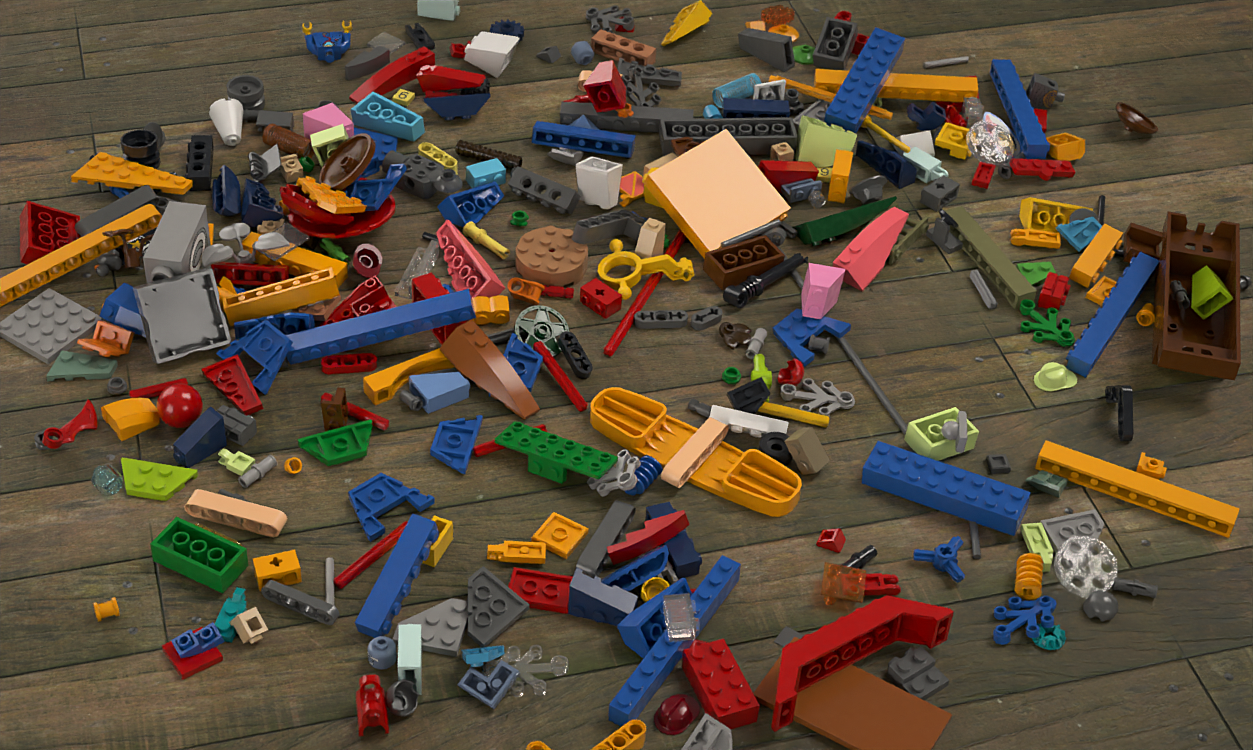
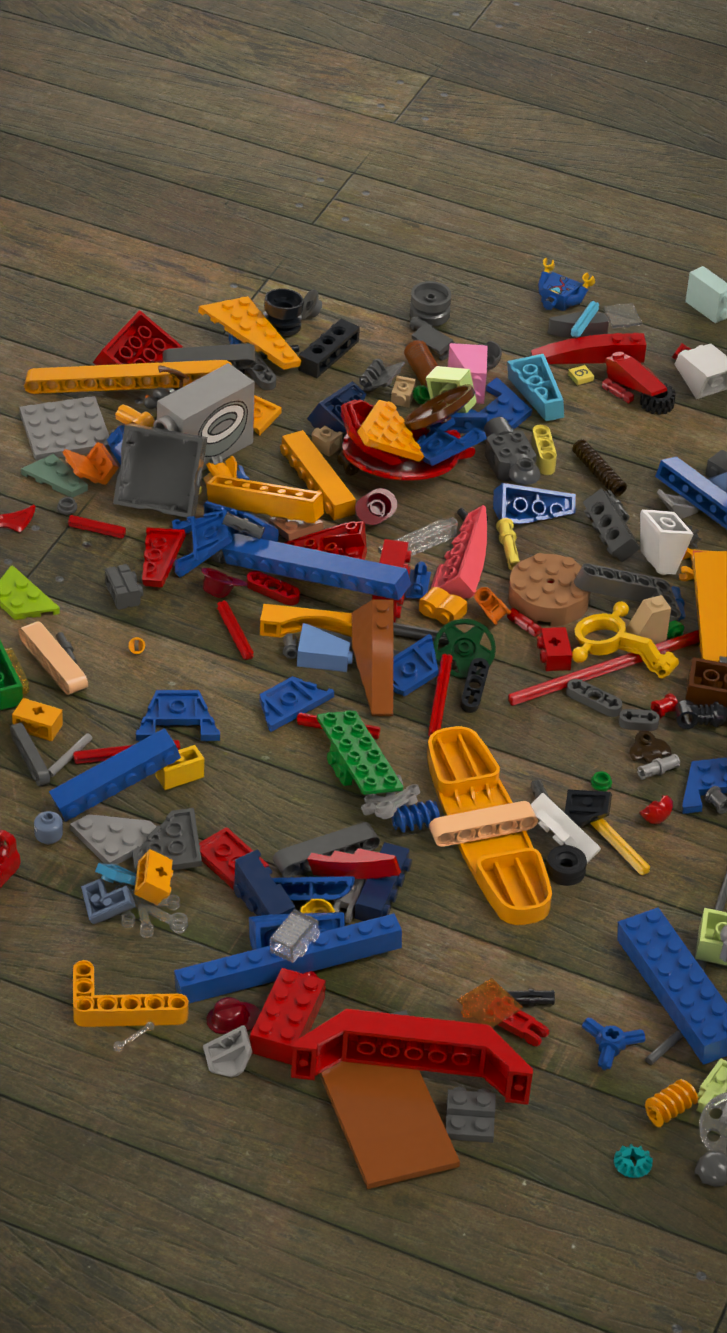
camera: 40 degrees right, 0 degrees up
light orange slope [101,398,160,441] -> none
red piece [157,383,203,428] -> none
dark blue slope [173,407,227,468] -> none
light grey plant [202,223,290,268] -> none
white cone [209,98,243,146] -> none
red brick [211,262,289,286] -> none
dark blue brick [212,165,241,217] -> none
yellowish green plate [218,448,255,476] -> none
light grey pin [238,455,277,488] -> none
clear piece [252,223,309,261] -> none
green wing [298,419,372,466] -> none
bright green pin [320,238,351,266] -> none
reddish brown bracket [321,387,349,431] -> none
dark grey hair [385,679,419,717] -> none
light aqua brick [398,624,422,695] -> none
black hinge [405,23,435,50] -> none
dark blue wedge [422,93,491,120] -> none
medium azure brick [466,158,506,188] -> none
light orange hinge [487,541,546,564] -> none
green plate [510,211,529,226] -> none
light orange tile [531,512,589,559] -> none
lime pin [751,354,772,402] -> none
light grey plant [780,378,855,417] -> none
dark tan brick [784,427,830,475] -> none
red slope [816,528,846,553] -> none
blue plant [993,596,1056,644] -> none
none -> light orange piece [115,404,155,427]
none -> light orange brick [134,849,173,905]
none -> dark red piece [201,568,247,598]
none -> dark grey pin [222,512,265,539]
none -> medium azure axle [571,301,599,338]
none -> red bush [651,693,678,718]

